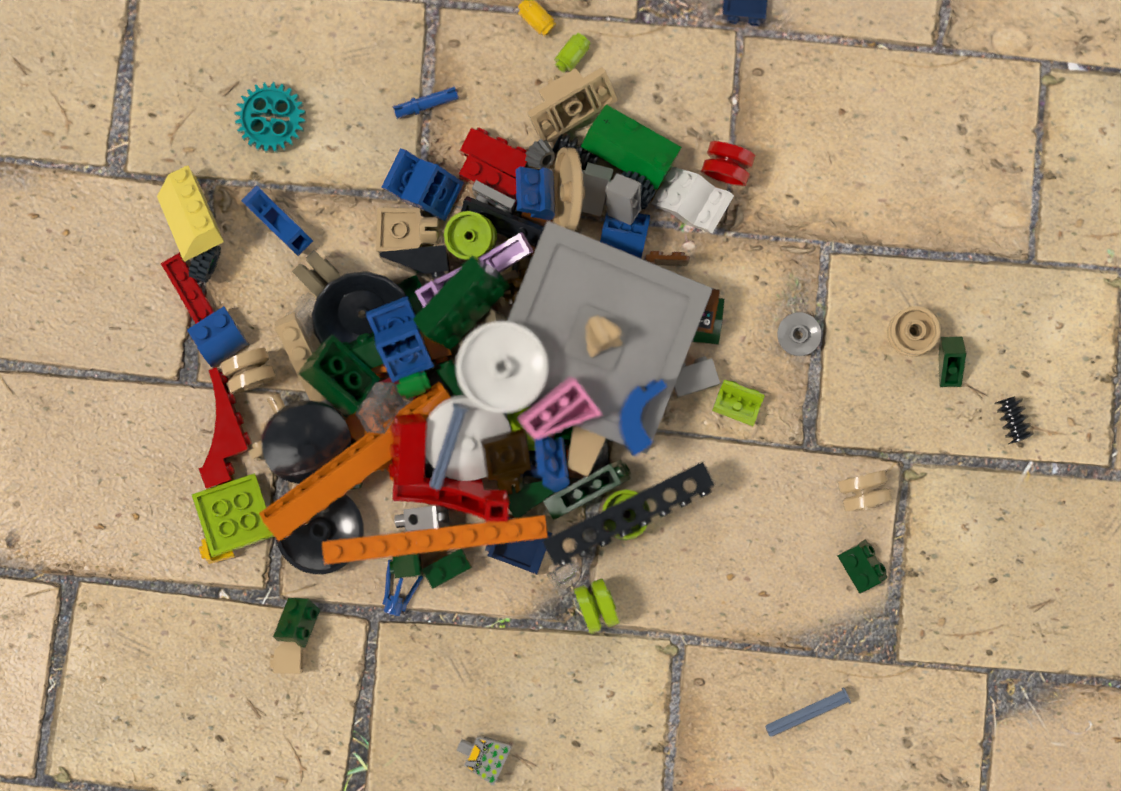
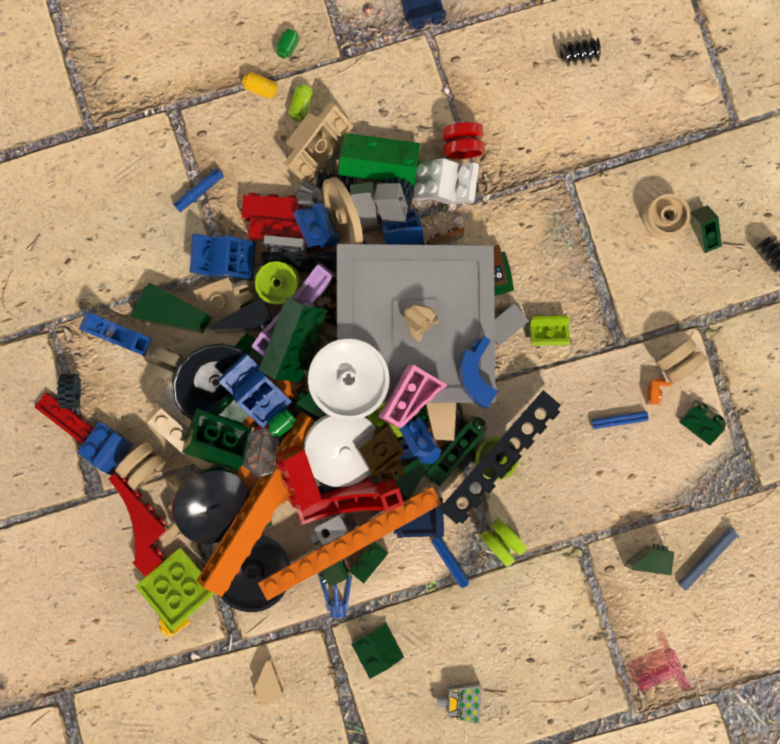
camera: 25 degrees left, 0 degrees up
light yellow slope [157,165,224,261] -> none
teal gear [234,82,306,153] -> none
dark green bracket [273,598,320,648] -> none
sand blue axle [430,403,470,490] -> none
clear head [547,558,581,589] -> none
light grey dish [777,312,821,356] -> none
none -> dark green slope [130,283,212,334]
none -> dark green slope [351,623,404,679]
none -> blue axle [431,537,470,588]
none -> black piece [560,37,601,67]
none -> blue axle [591,411,649,429]
none -> dark green slope [624,544,674,576]
none -> orange bracket [647,378,671,405]

